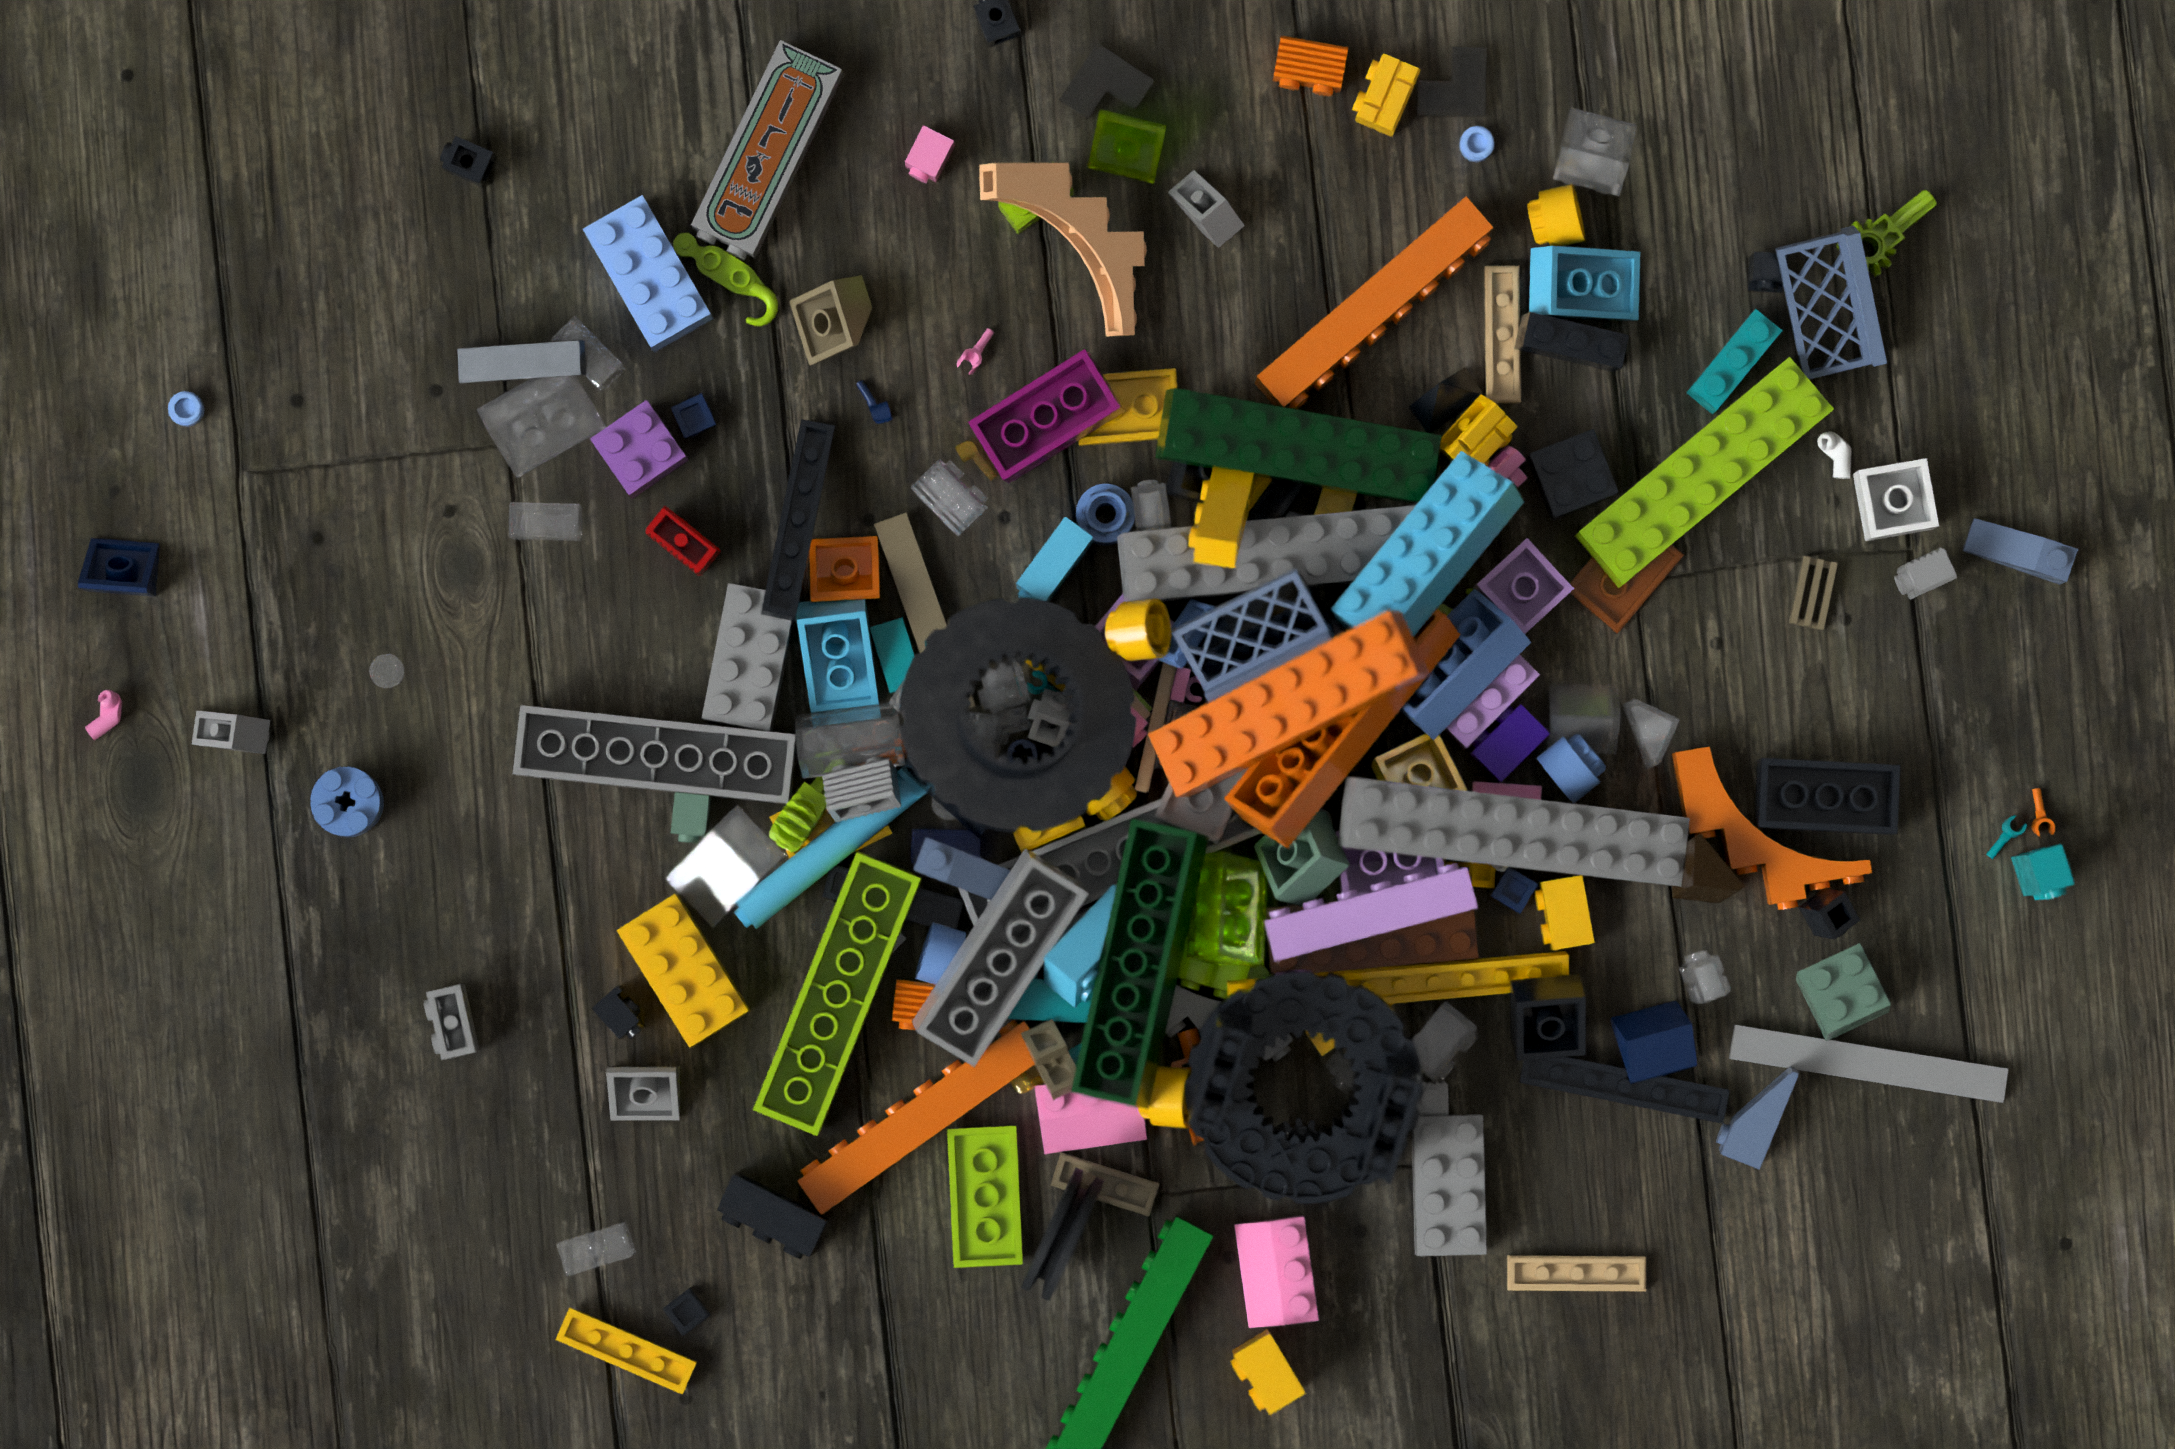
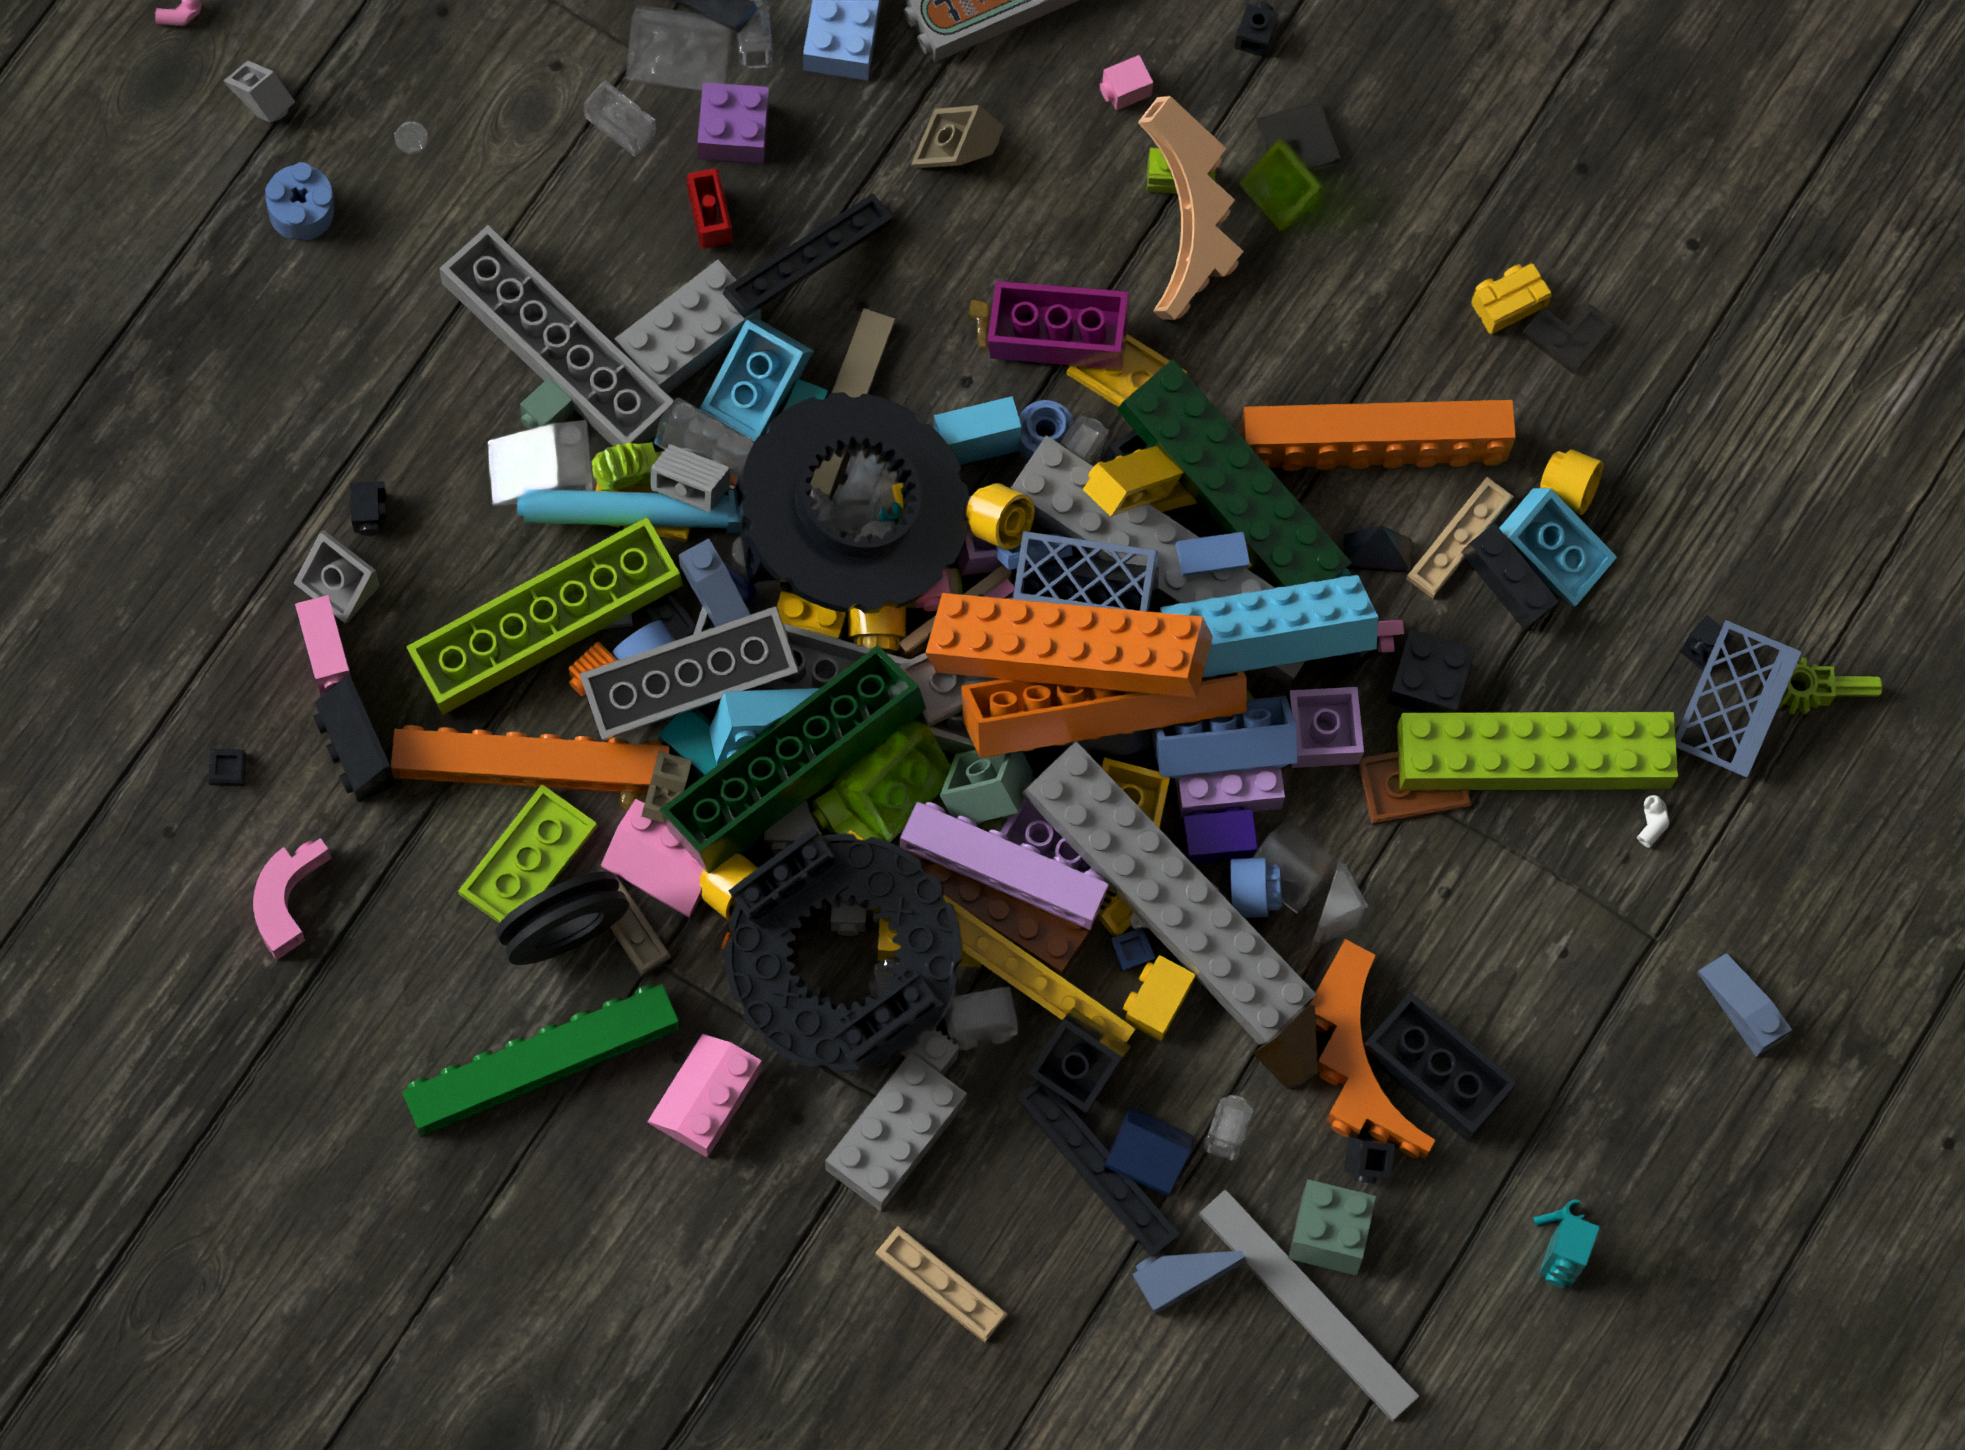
camera: 30 degrees right, 15 degrees down
light grey brick [424,984,480,1060] -> none
yellow plate [555,1307,697,1395] -> none
clear brick [556,1221,636,1277] -> none
yellow brick [616,894,751,1048] -> none
dark blue plate [670,393,717,440] -> none
lime piece [673,233,778,326] -> none
orange slope [809,536,880,602] -> none
dark blue hand [856,380,892,424] -> none
clear brick [910,459,988,538] -> none
bright pink hand [957,328,994,375] -> none
light grey slope [1168,170,1244,248] -> none
yellow brick [1230,1329,1306,1415] -> none
orange brick [1273,36,1348,96] -> none
yellow brick [1439,394,1518,466] -> none
light blue tile [1459,126,1494,162] -> none
clear slope [1553,108,1637,196] -> none
teal brick [1686,309,1782,414] -> none
dark tan tile [1789,556,1838,631] -> none
white brick [1853,458,1939,541] -> none
light grey brick [1894,548,1957,599] -> none
orange hand [2031,788,2055,837] -> none
none -> bright pink arch [253,838,332,960]
none -> bright pink brick [295,595,351,697]
none -> medium blue tile [1175,532,1250,577]

